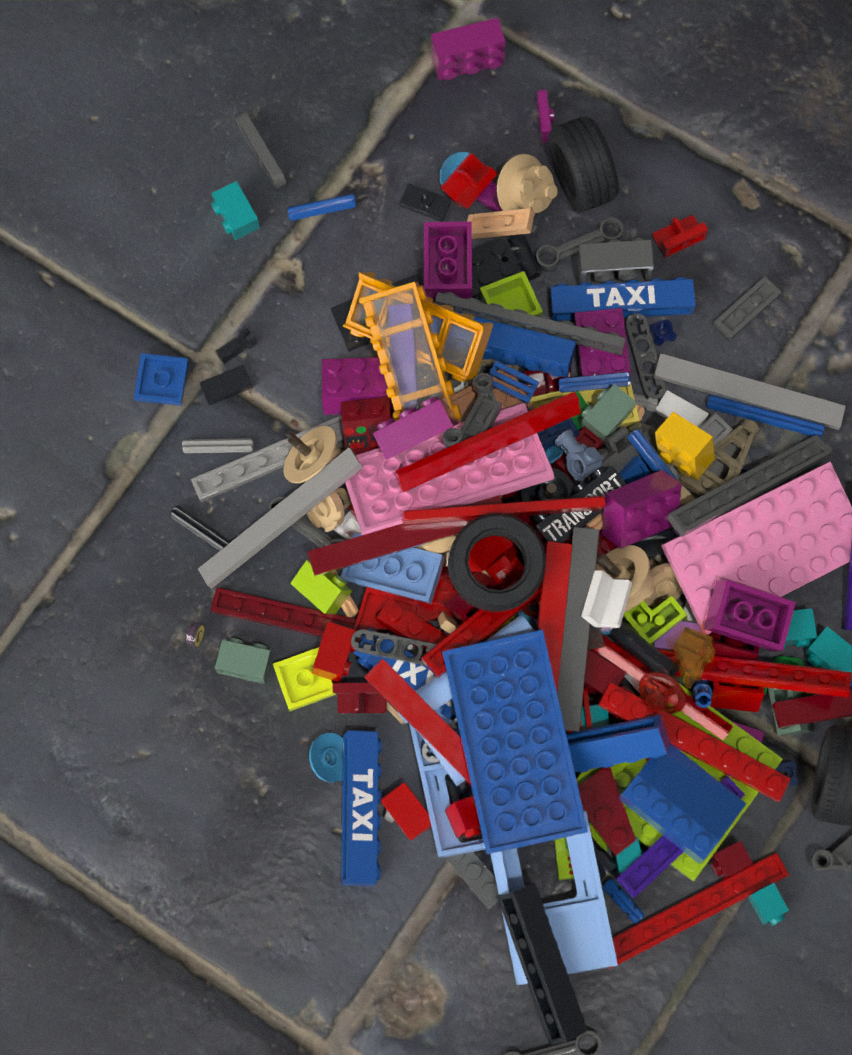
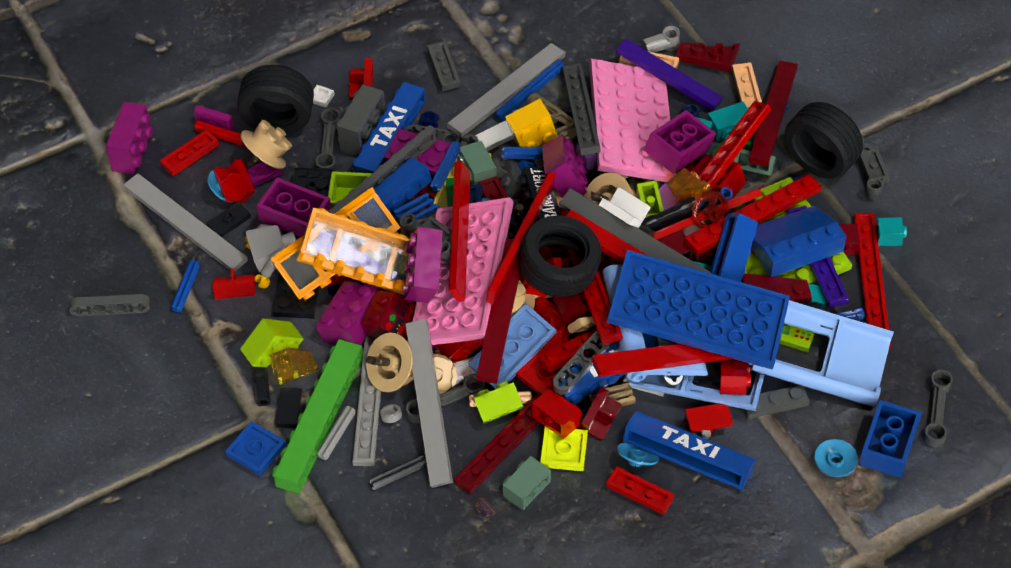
camera: 65 degrees left, 20 degrees down
teal brick [211,181,260,240] -> none
light nougat plate [467,208,535,239] -> none
black brick [497,882,588,1045] -> none
sand blue connector [554,430,603,481] -> none
none -> light grey tile [123,173,248,271]
none -> red plate [160,130,219,176]
none -> red axle [194,120,246,147]
none -> red panel [212,268,256,299]
none -> lime brick [240,318,304,368]
none -> light grey torso [245,224,296,289]
none -> clear yellow slope [269,347,319,385]
none -> bright green brick [272,339,363,494]
none -> white tile [313,85,335,108]
none -> light grey tile [380,404,402,423]
none -> red plate [606,467,675,515]
none -> dark blue plate [681,104,701,118]
none -> dark azure dish [814,439,858,477]
none -> blue brick [859,400,922,478]

